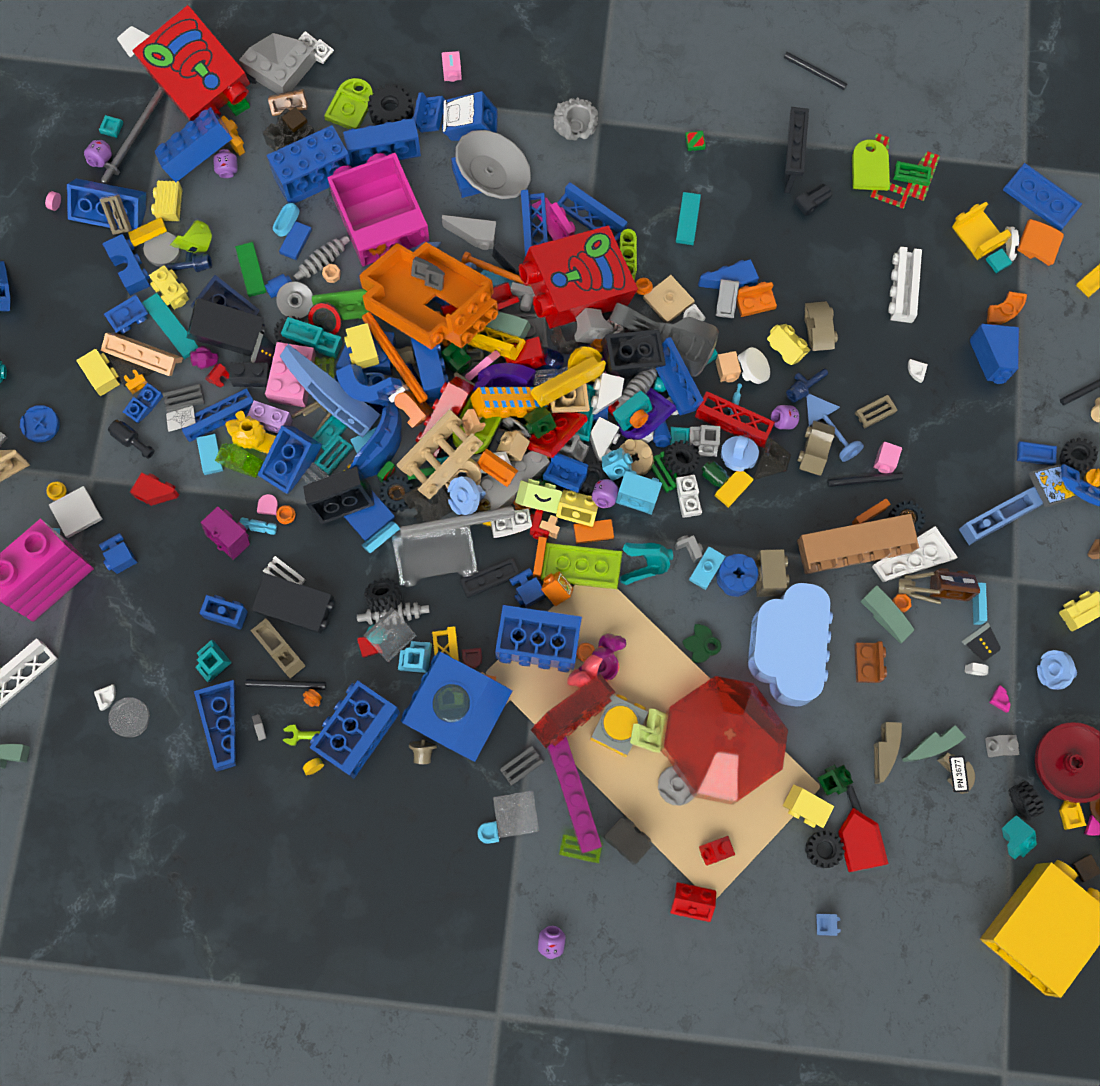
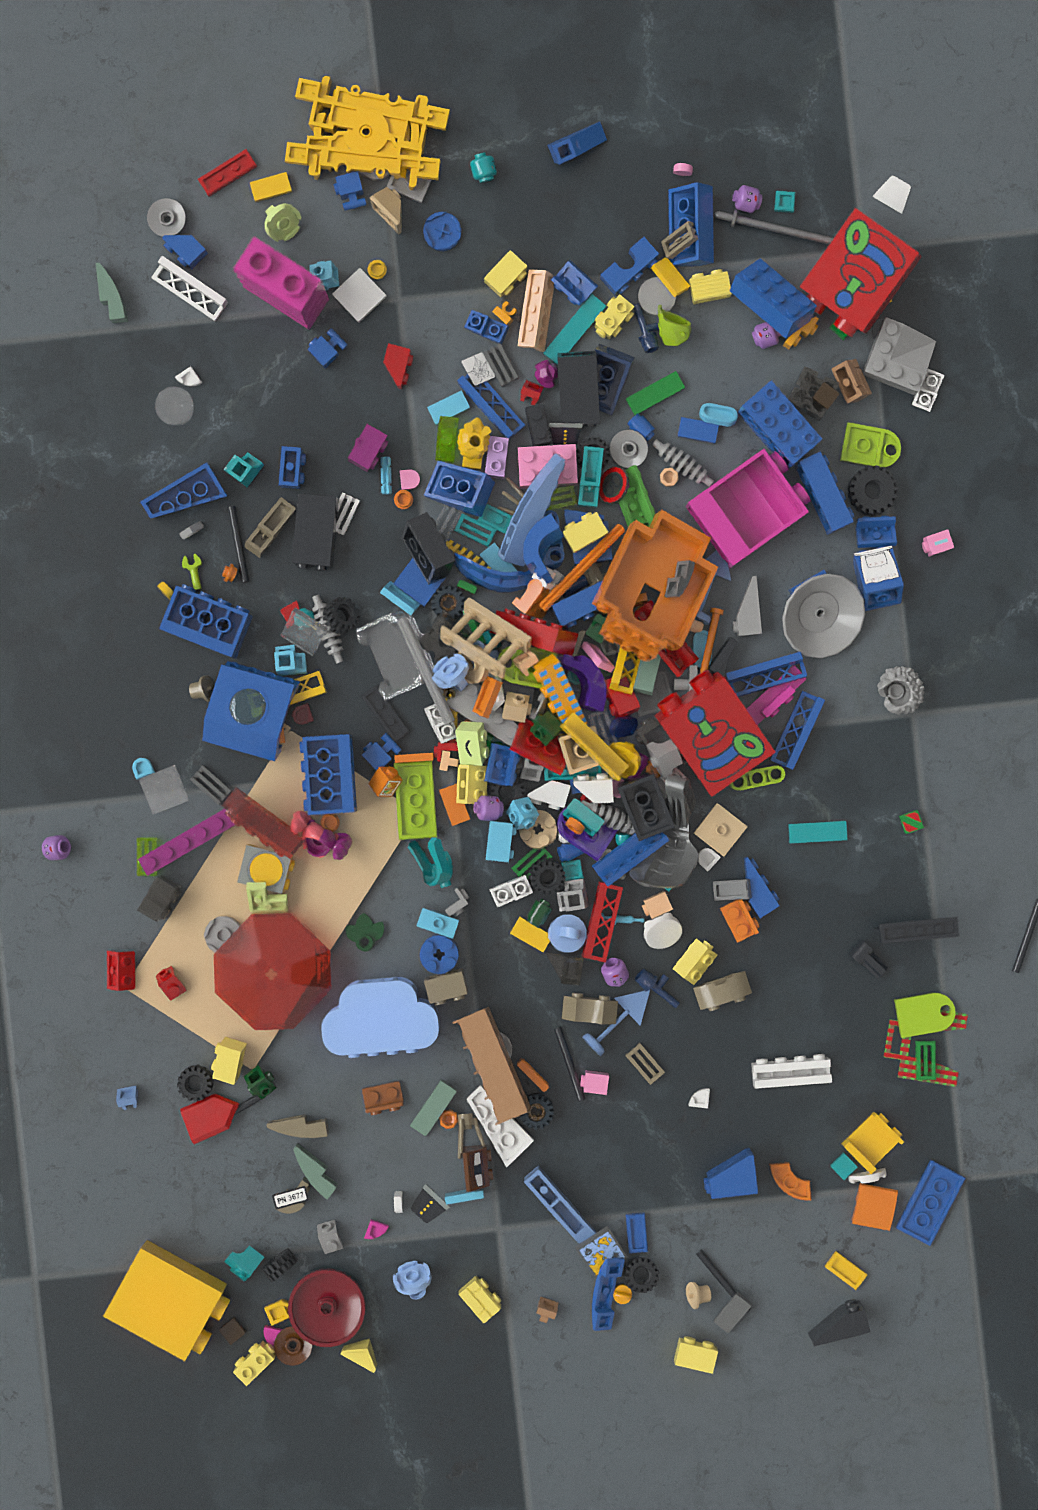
camera: 80 degrees right, 15 degrees up
black piece [108,420,155,459] -> none
orange plate [636,278,653,295] -> none

